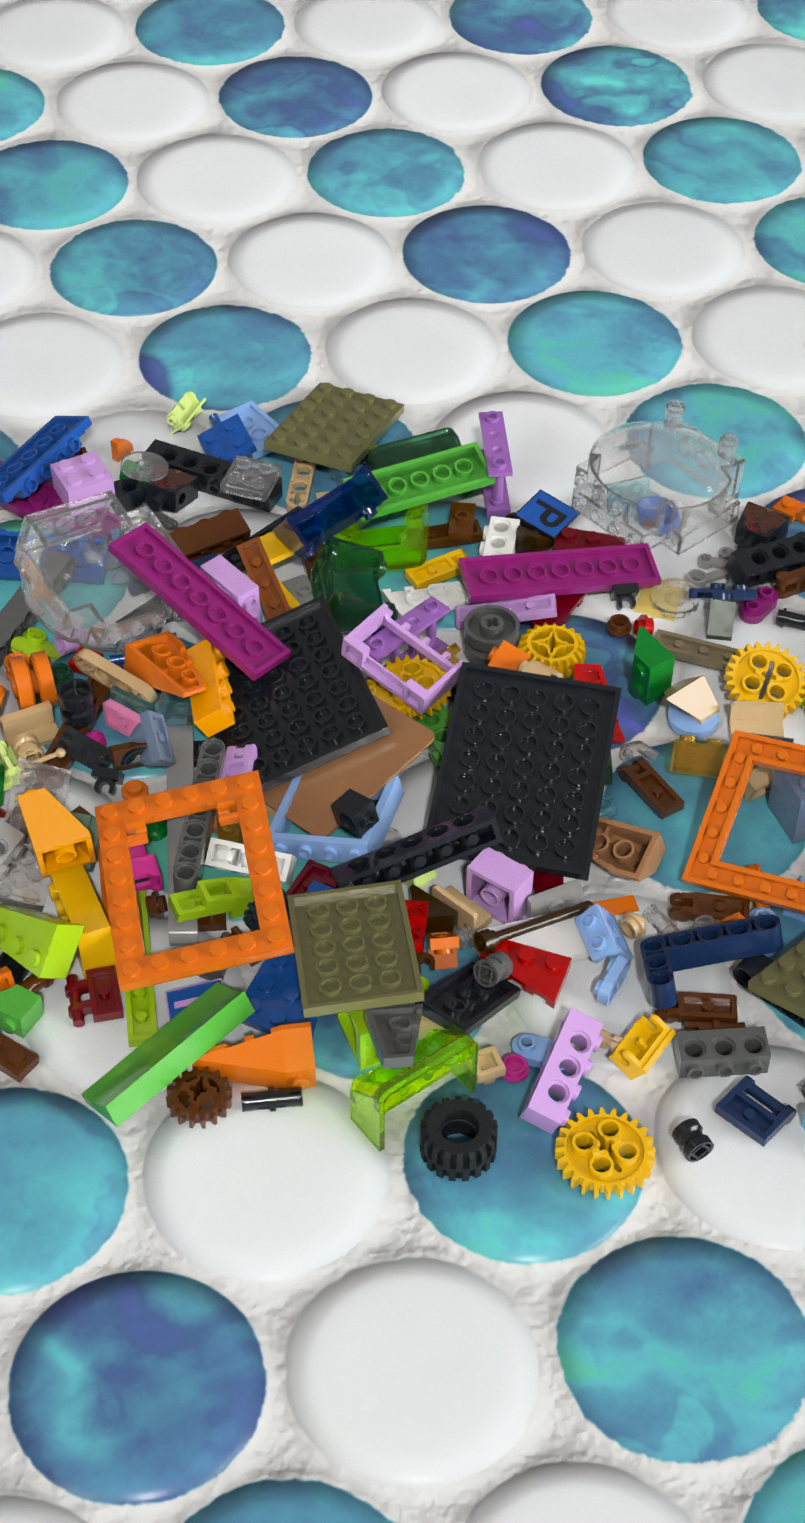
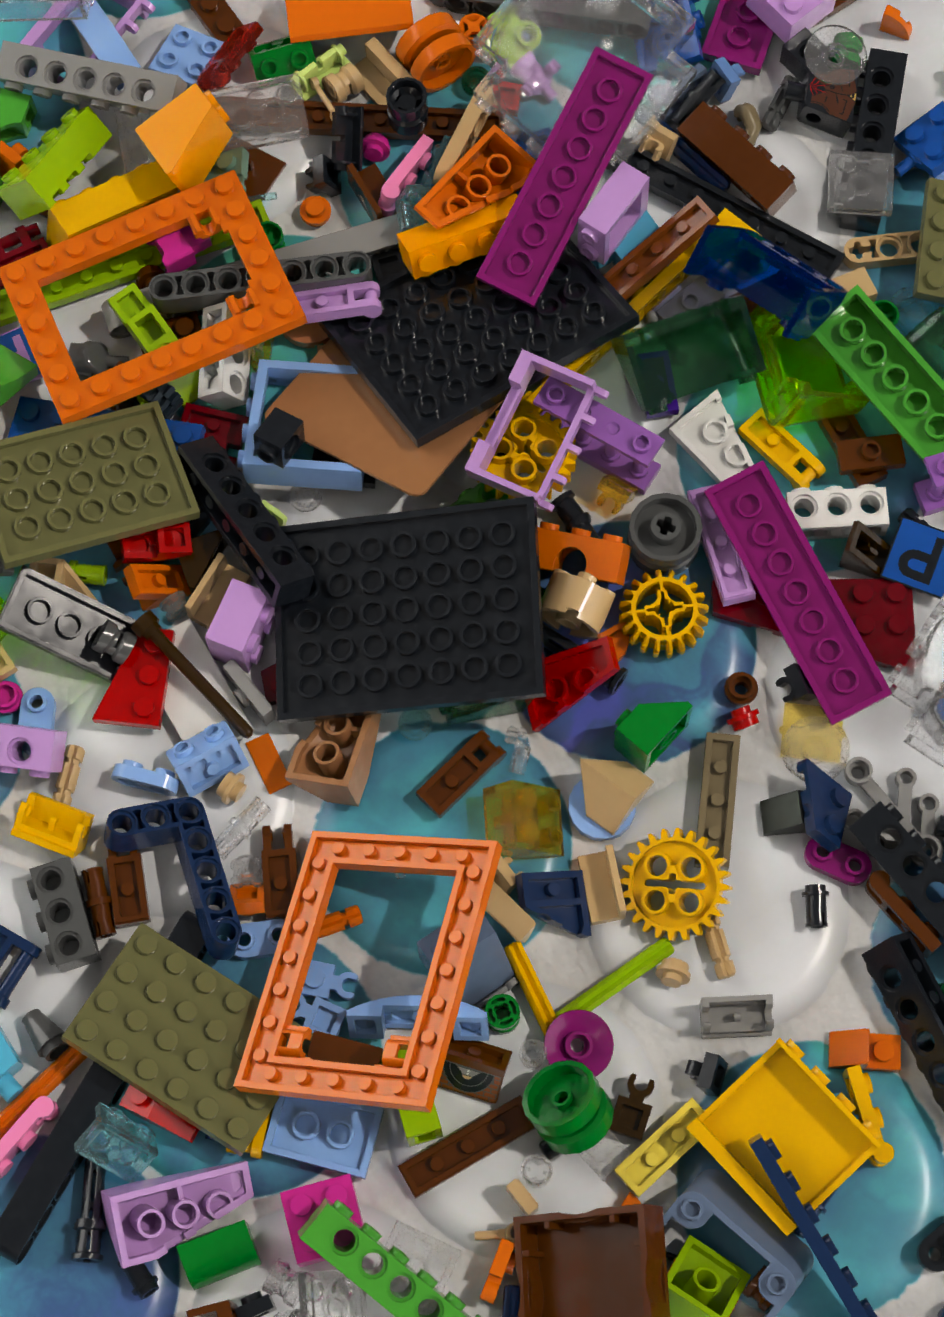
camera: 80 degrees right, 25 degrees up
sand blue tile [128,710,176,768] -> none

